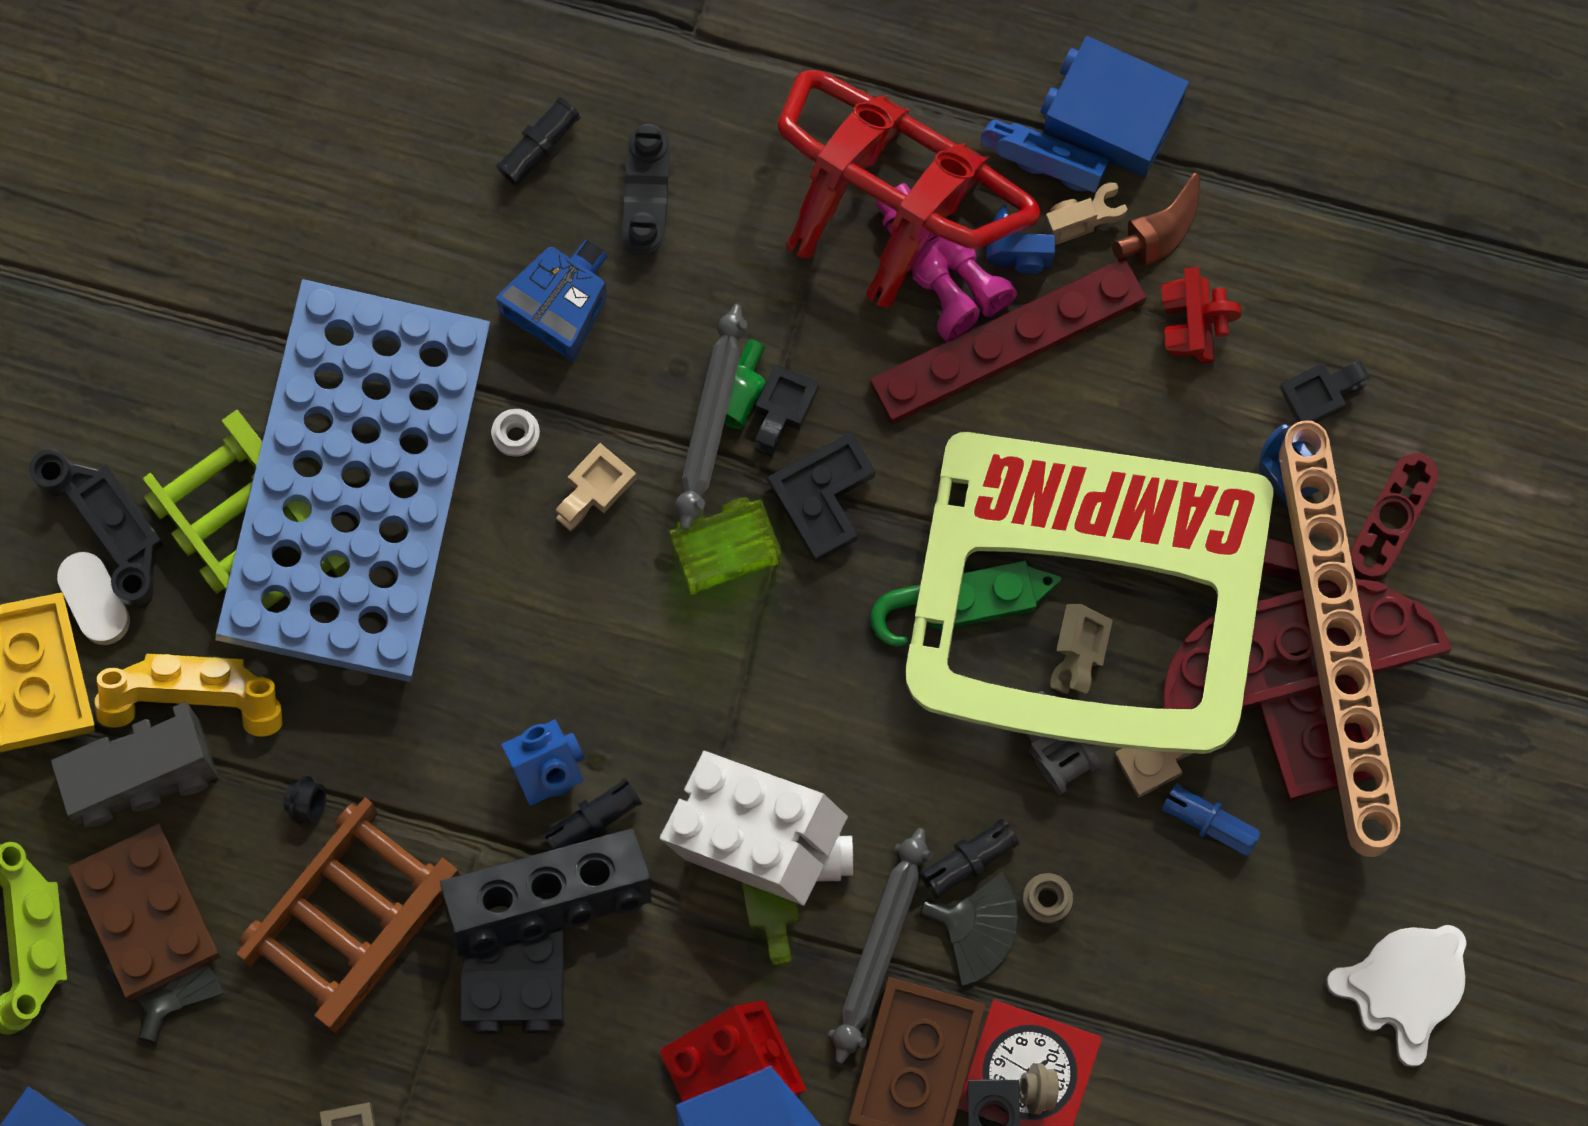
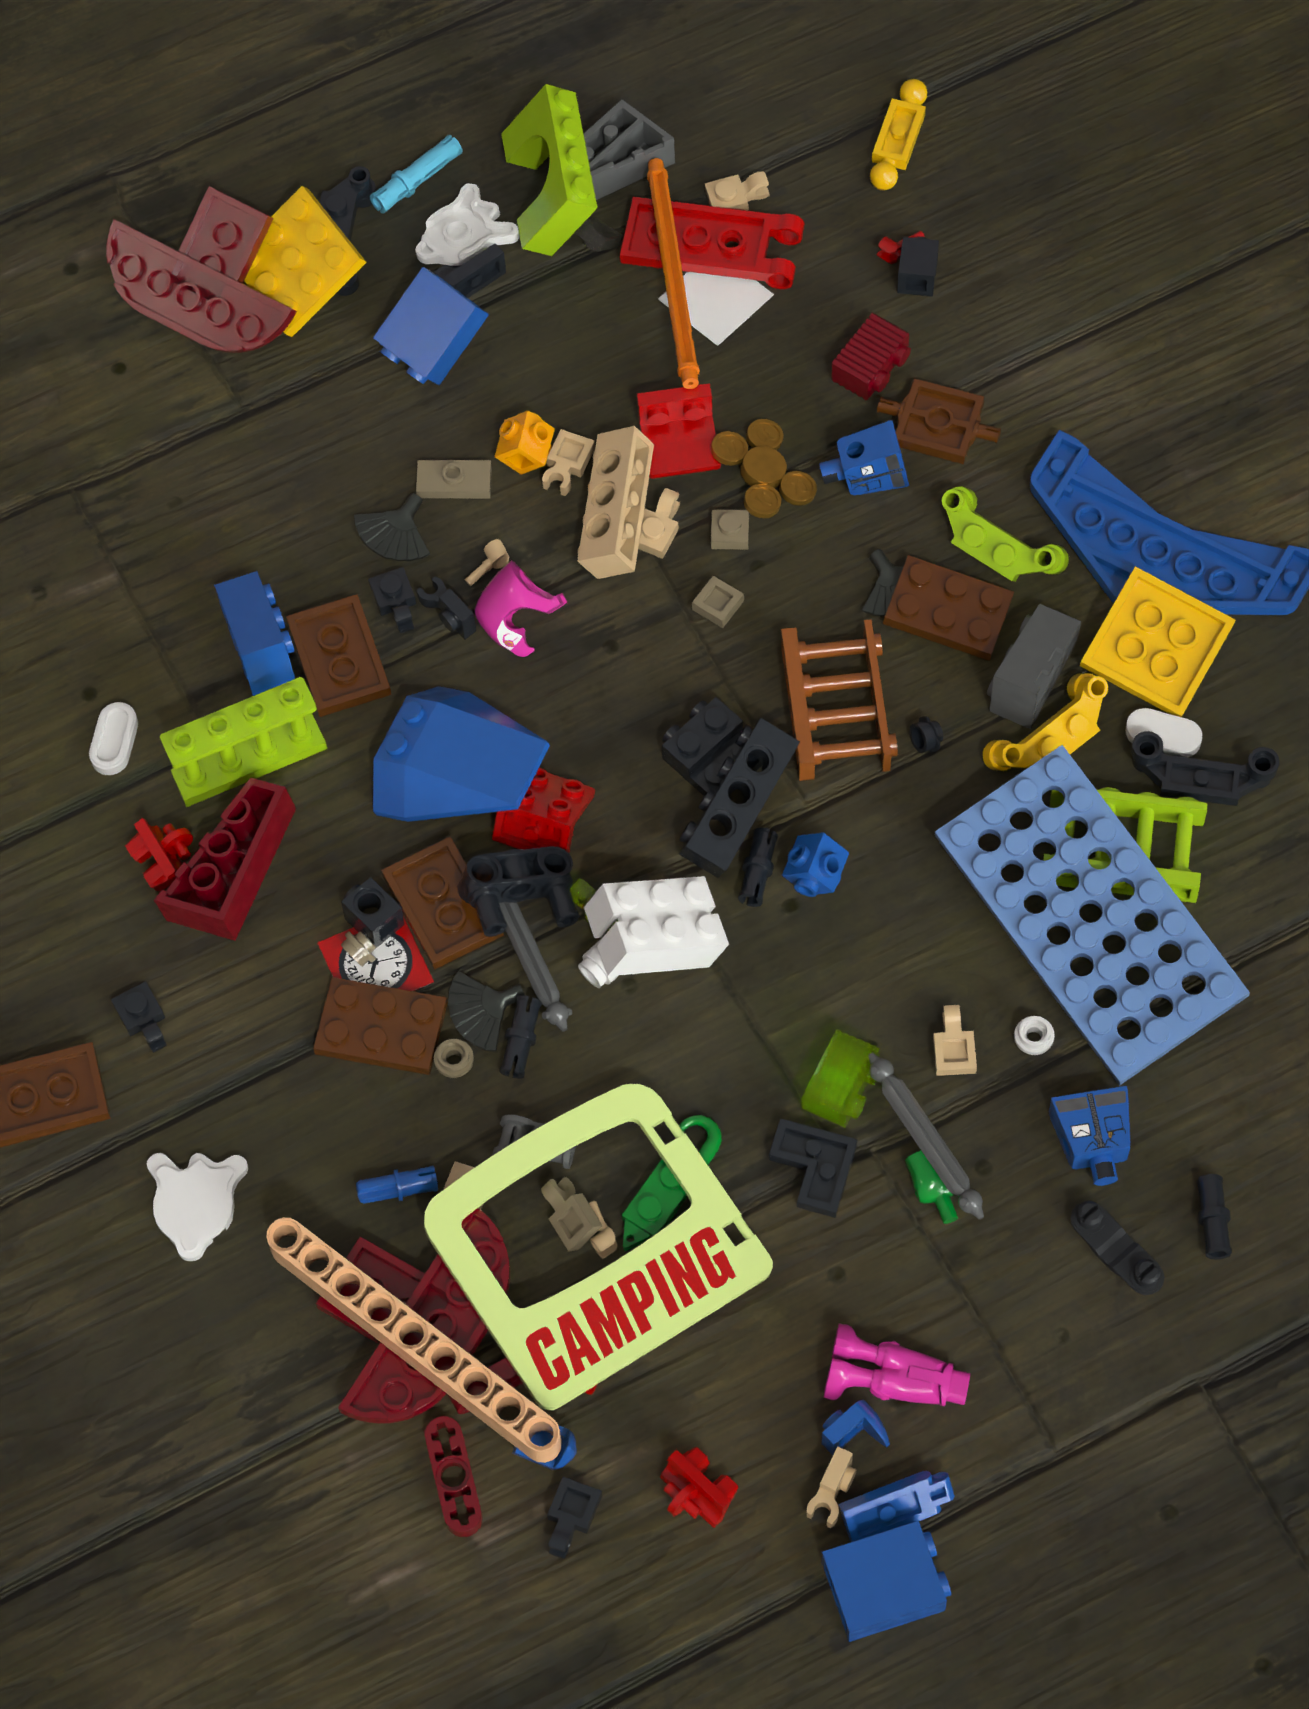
camera: 140 degrees right, 10 degrees down
black plate [755,364,819,457] -> none
red piece [777,70,1040,307] -> none
dark red plate [870,258,1147,425] -> none
copper bar [1112,173,1200,266] -> none
none -> reddish brown plate [313,977,448,1075]
none -> black piece [457,846,580,937]
none -> tan hand [589,1201,618,1259]

